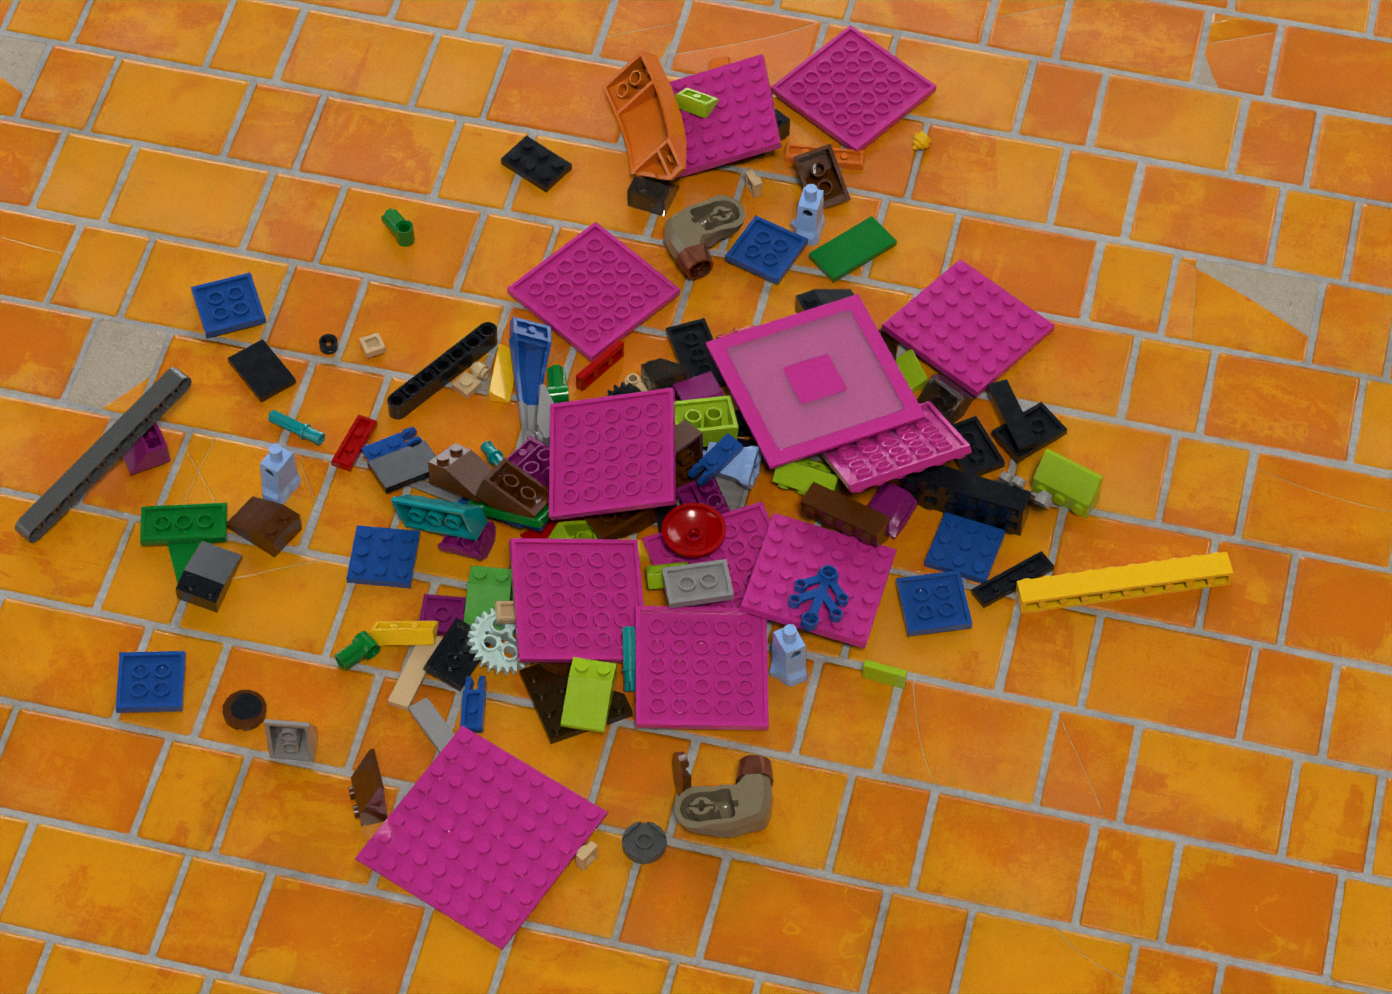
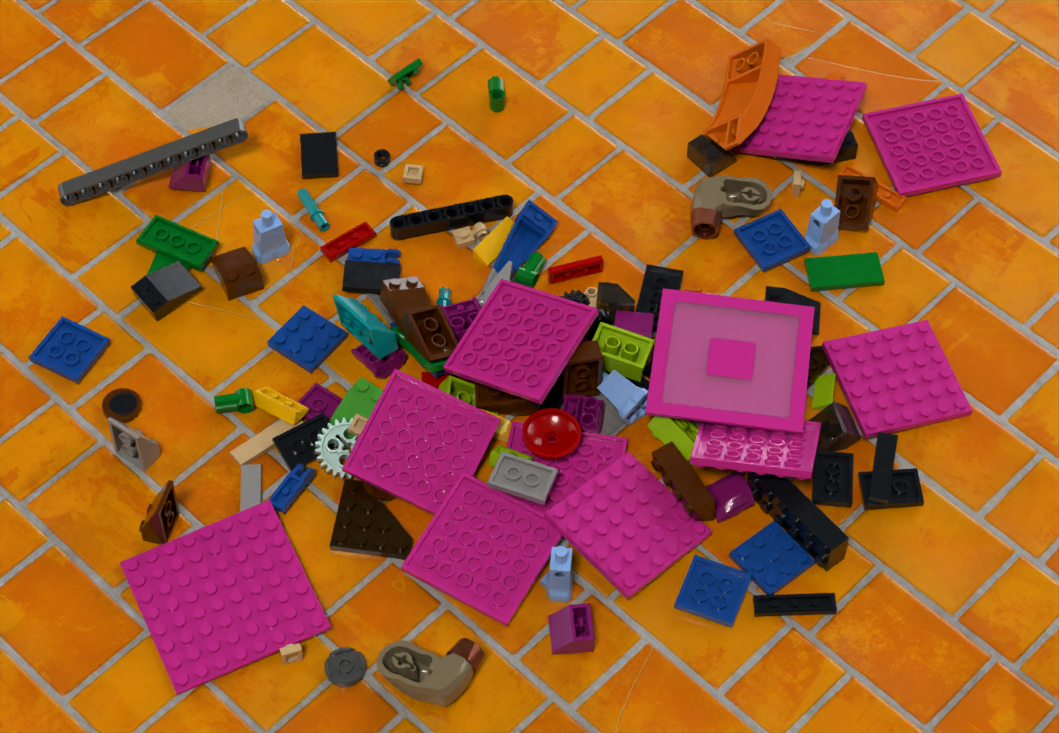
camera: 30 degrees right, 0 degrees up
blue plate [191,272,266,338] -> none
black plate [501,135,572,193] -> none
dark pink plate [507,222,680,362] -> none
lime slope [561,657,617,733] -> none
teal axle [621,626,636,692] -> none
reddish brown tile [672,751,691,796] -> none
lime slope [675,88,719,118] -> none
blue hinge [688,433,744,486] -> none
blue plant [788,565,849,631] -> none
lime tile [862,660,908,689] -> none
yellow plate [912,130,932,150] -> none
light grey plant [996,471,1053,509] -> none
yellow brick [1015,552,1234,614] -> none
lime slope [1031,448,1103,518] -> none
none -> green plate [387,58,423,90]
none -> magenta slope [548,603,594,655]

